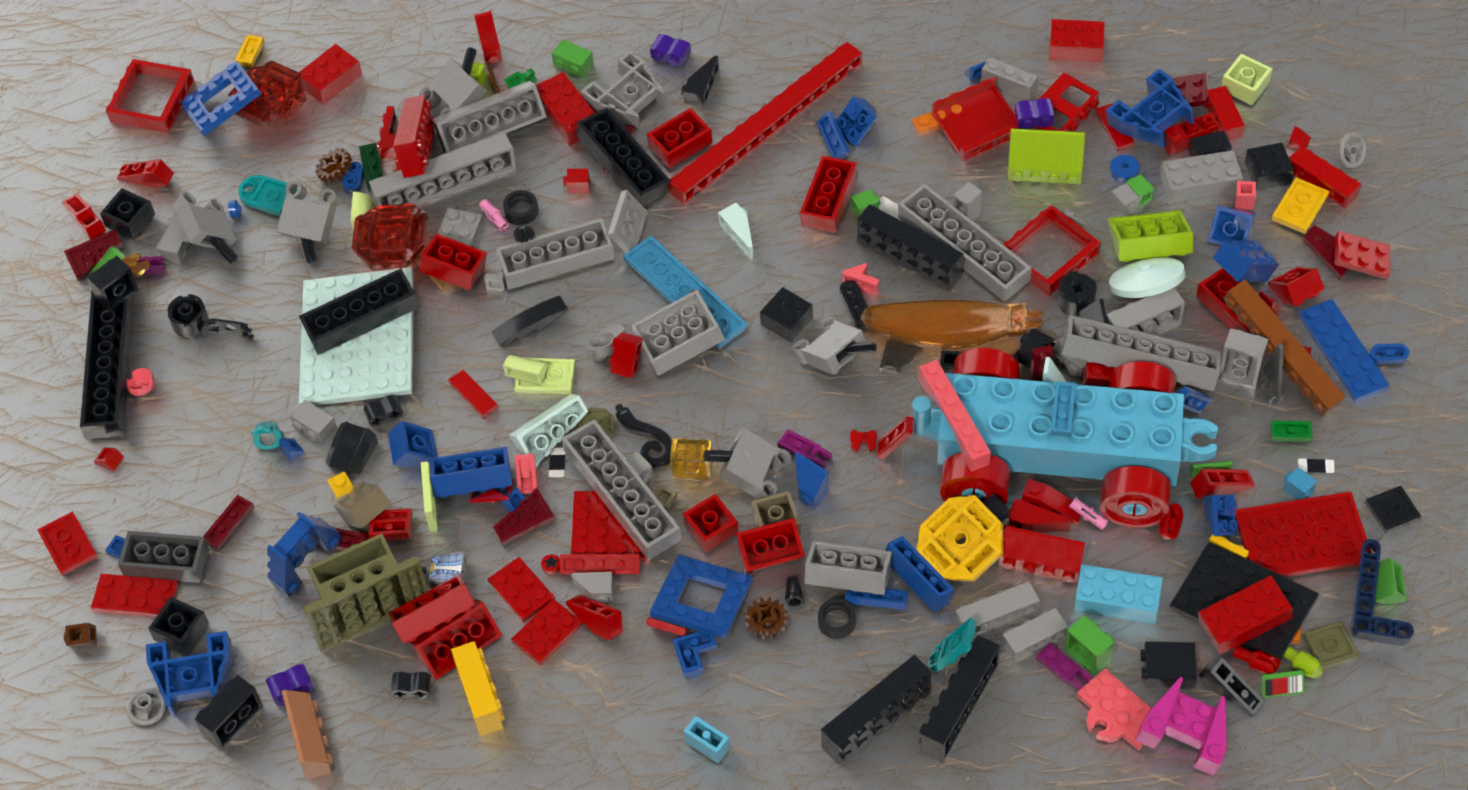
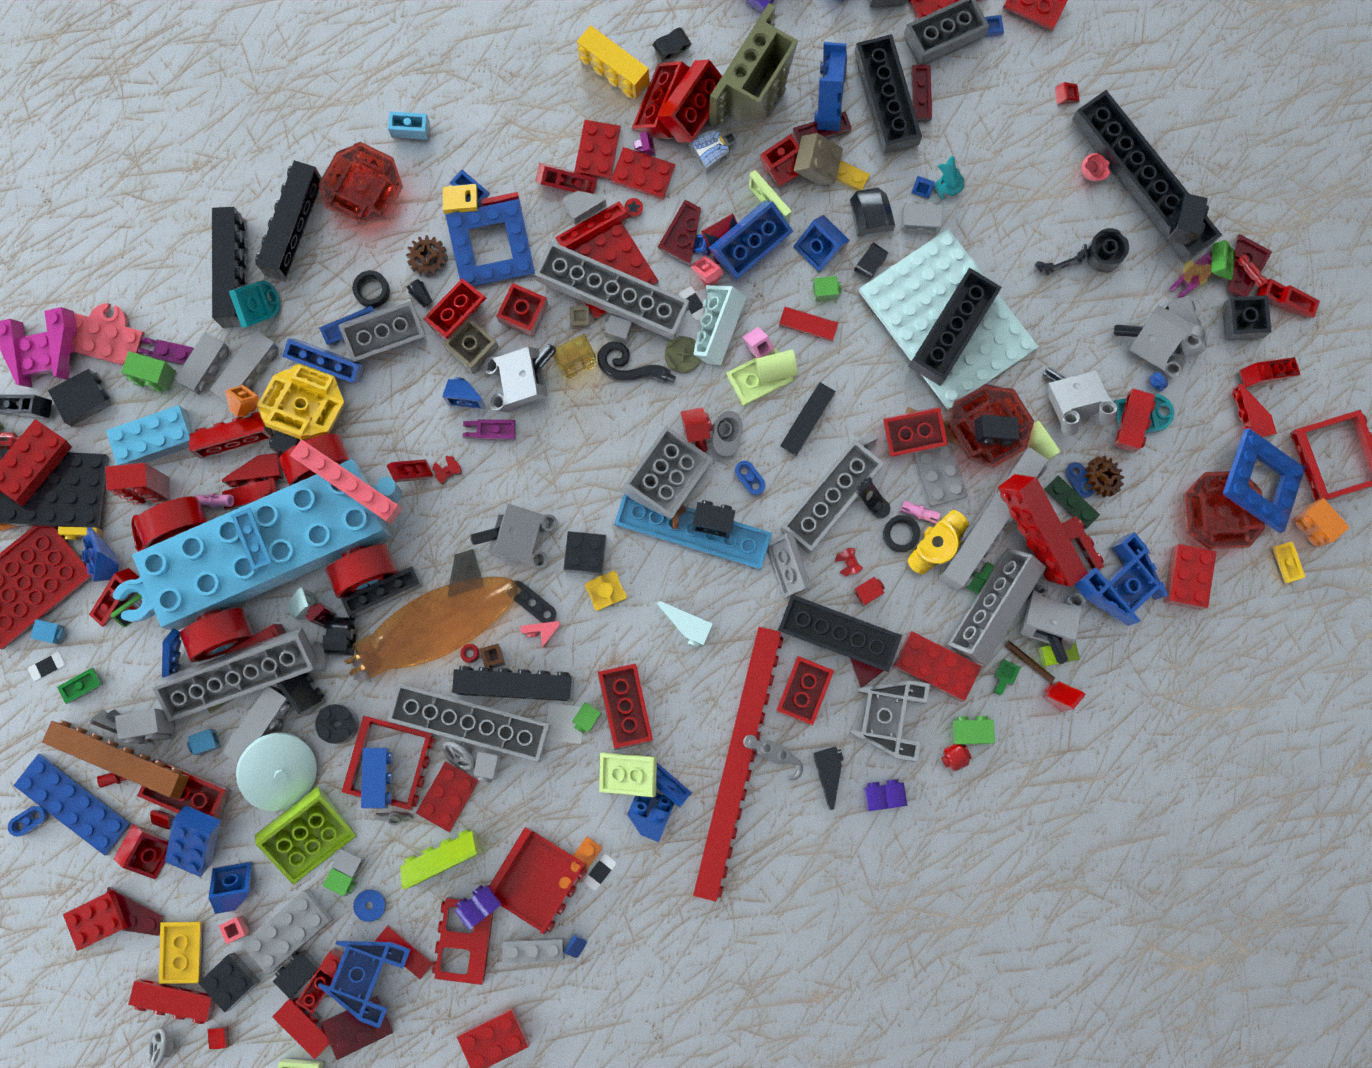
camera: 145 degrees right, 25 degrees up
none -> red brick [105,463,170,506]
none -> dark azure brick [187,729,221,755]
none -> orange slope [225,385,259,417]
none -> clear red piece [319,142,403,224]
none -> blue brick [361,748,393,809]
none -> red plate [416,761,479,832]
none -> light grey piece [442,741,475,771]
none -> yellow piece [443,184,478,214]
none -> red plate [460,644,480,663]
none -> reddish brown brick [480,643,505,669]
none -> sticker [583,854,616,891]
none -> yellow piece [584,570,627,611]
none -> yellowish green tile [599,752,657,797]
none -> magenta tile [633,132,656,156]
none -> black brick [692,500,736,539]
none -> blue plate [735,461,765,496]
none -> bright pink brick [743,327,774,358]
none -> light grey piece [743,735,803,780]
none -> bright green brick [813,276,842,302]
none -> red piece [835,548,863,577]
none -> black brick [854,34,922,154]
none -> yellow piece [908,510,969,574]
none -> red head [941,744,972,771]
none -> black brick [974,414,1020,447]
none -> blue wedge [1074,532,1168,626]
none -> red brick [1114,388,1156,452]
none -> red slope [1232,384,1277,439]
none -> red axle [1237,254,1268,288]
none -> orange brick [1293,498,1350,548]

